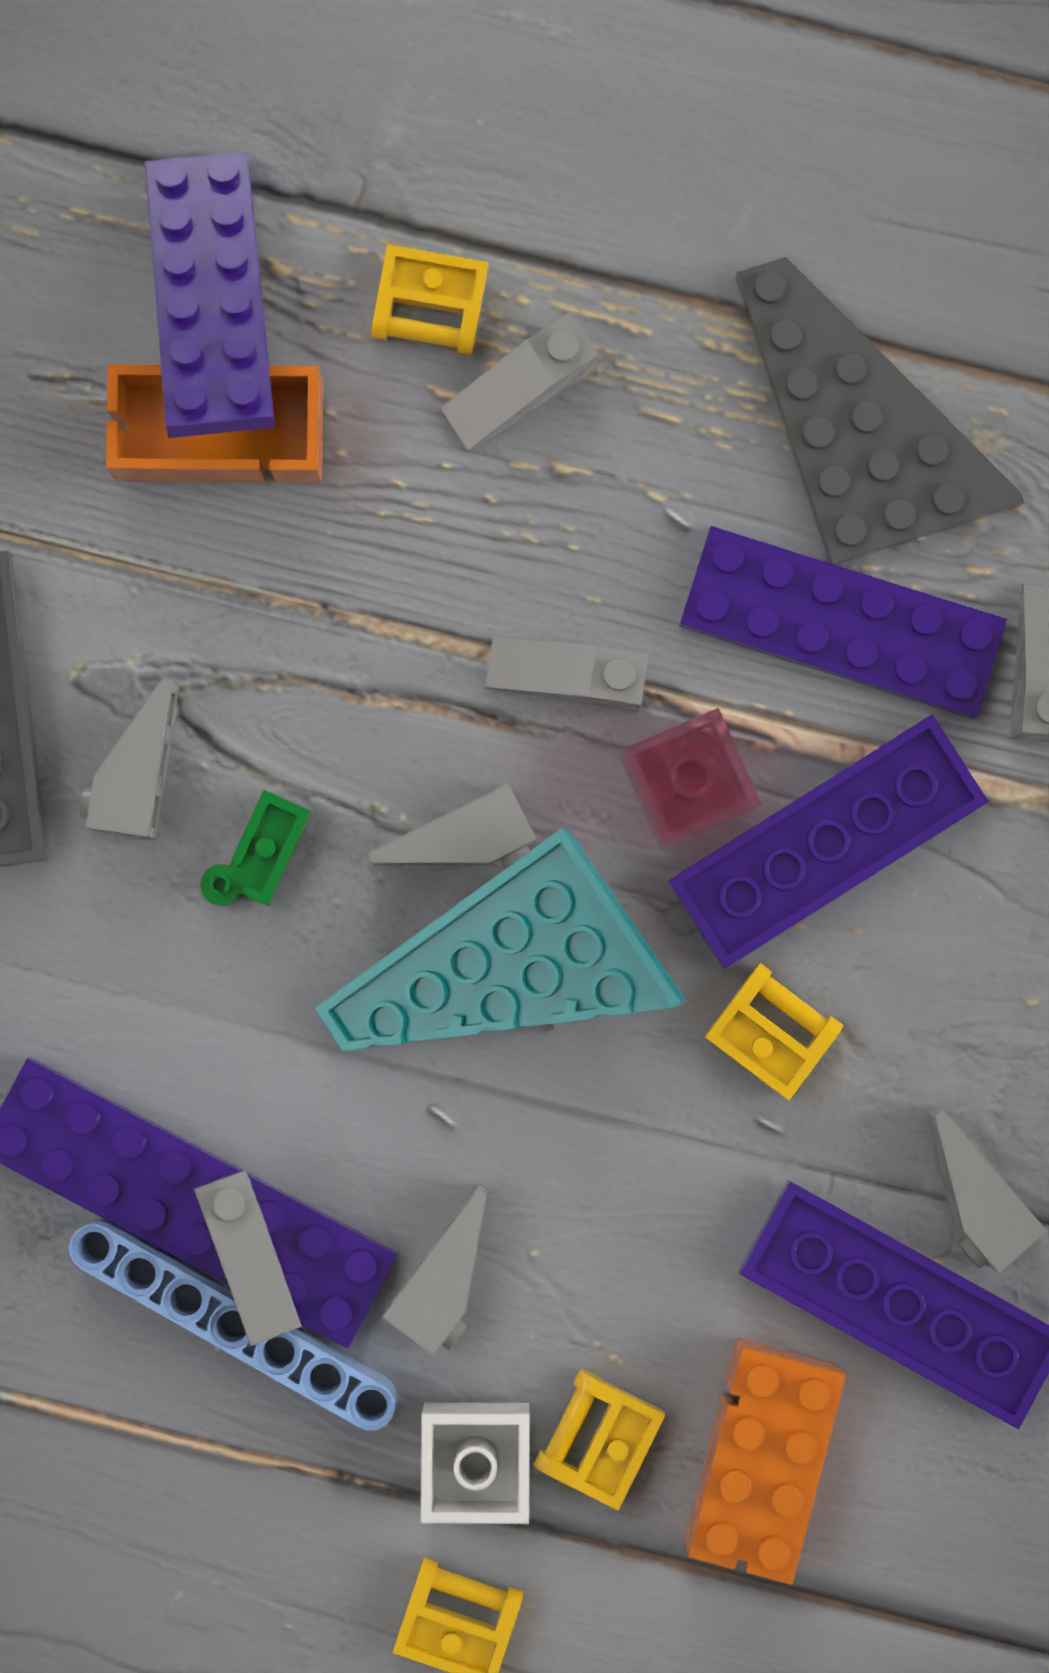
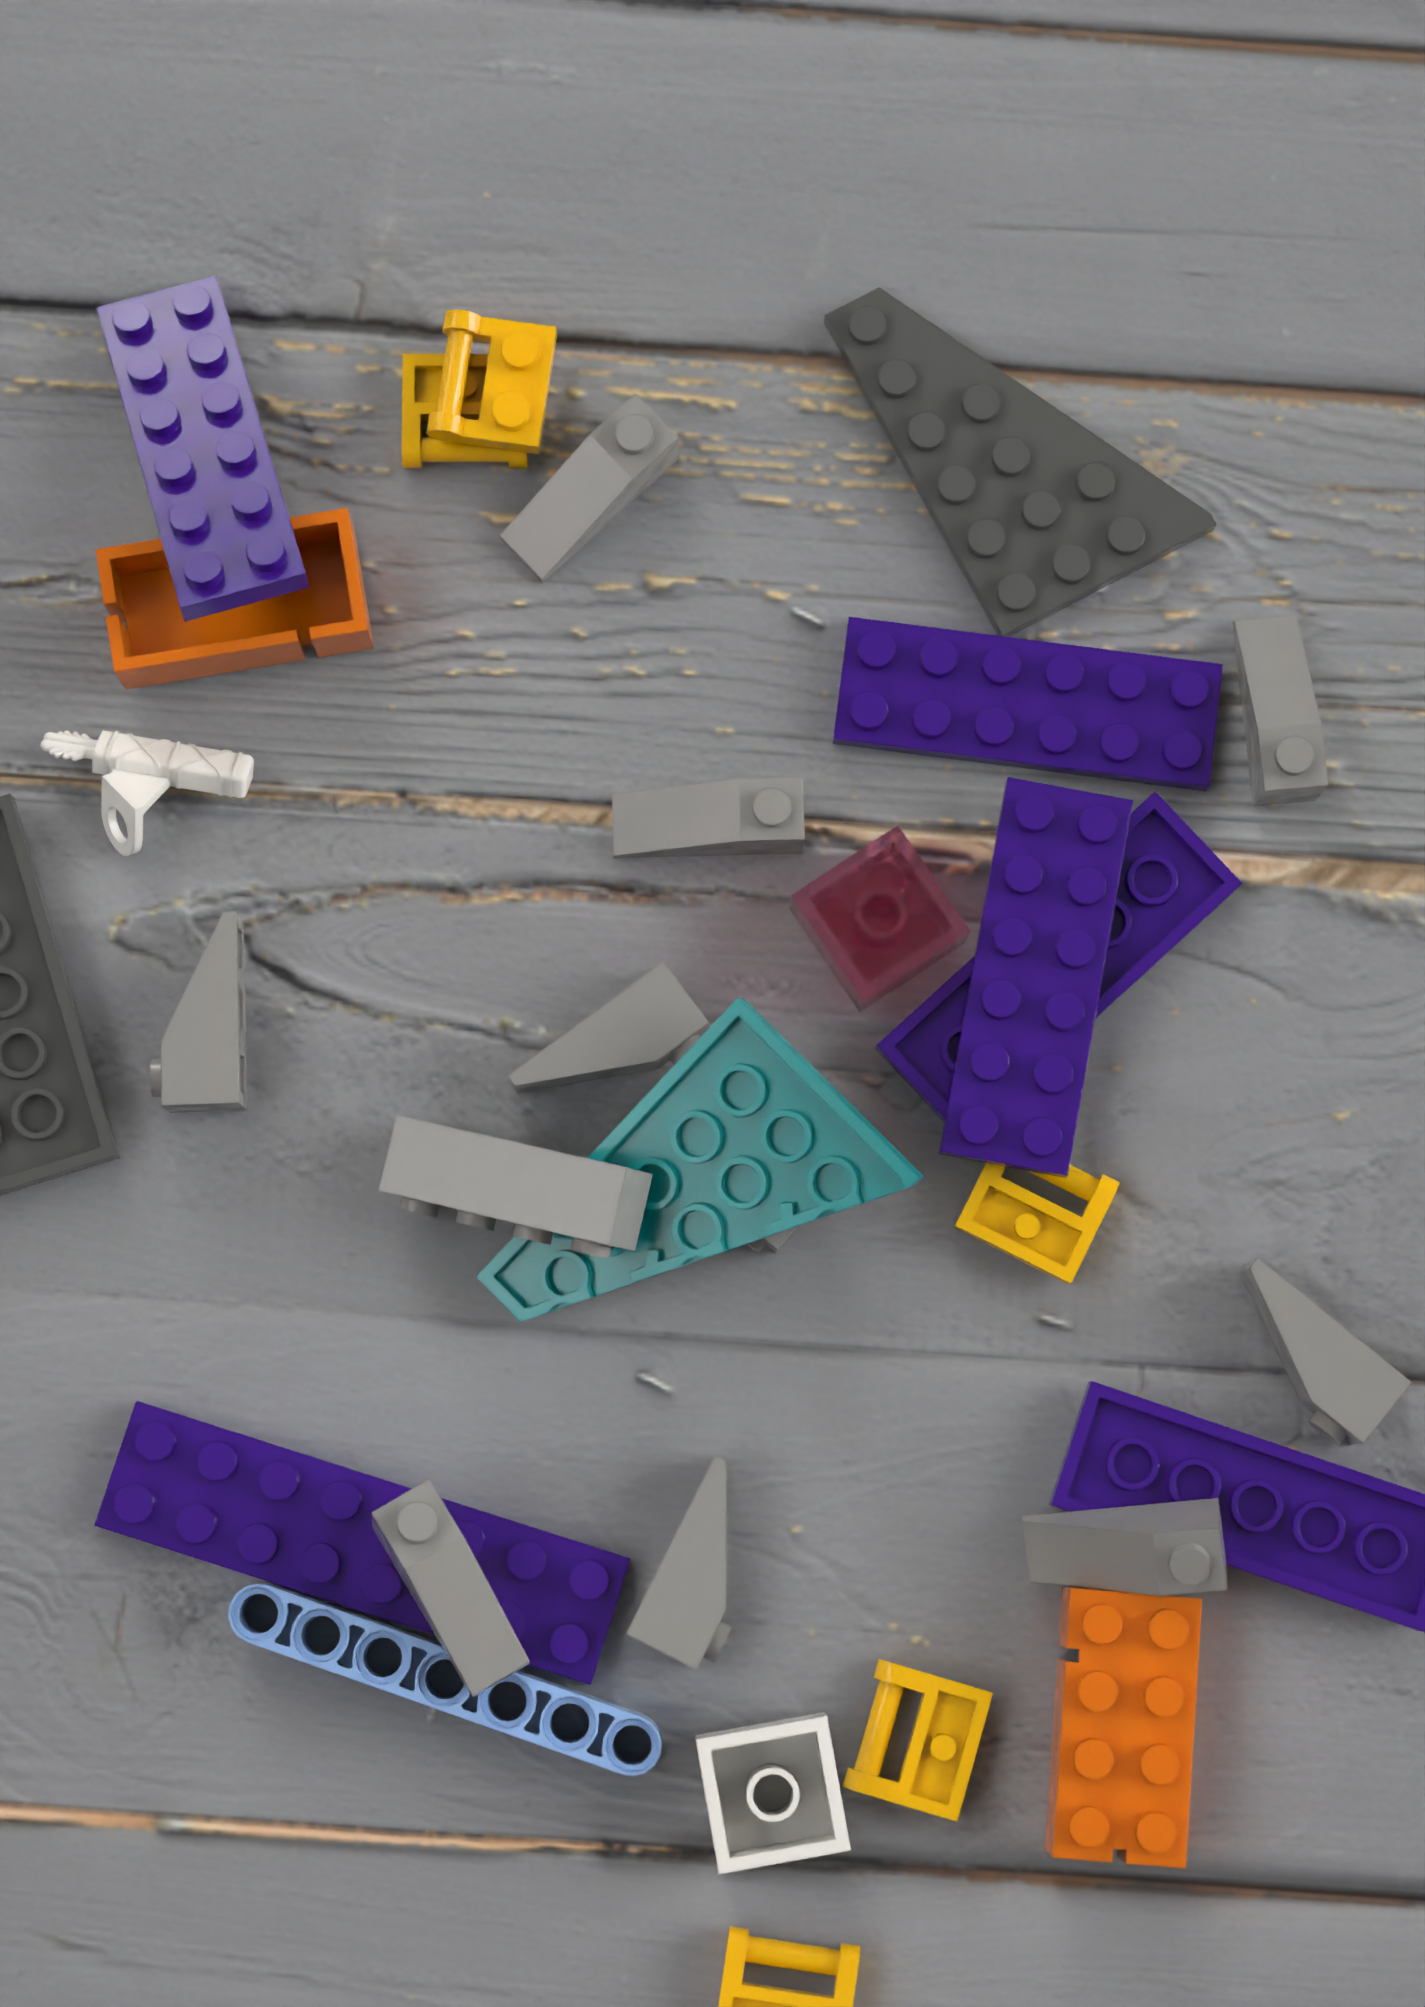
camera: 10 degrees left, 5 degrees down
green hinge [200,789,313,907] -> none
none -> white piece [40,730,254,856]
none -> light grey brick [378,1115,653,1259]
none -> yellow plate [426,309,557,454]
none -> dark purple plate [939,777,1133,1178]
none -> light grey slope [1022,1498,1227,1596]

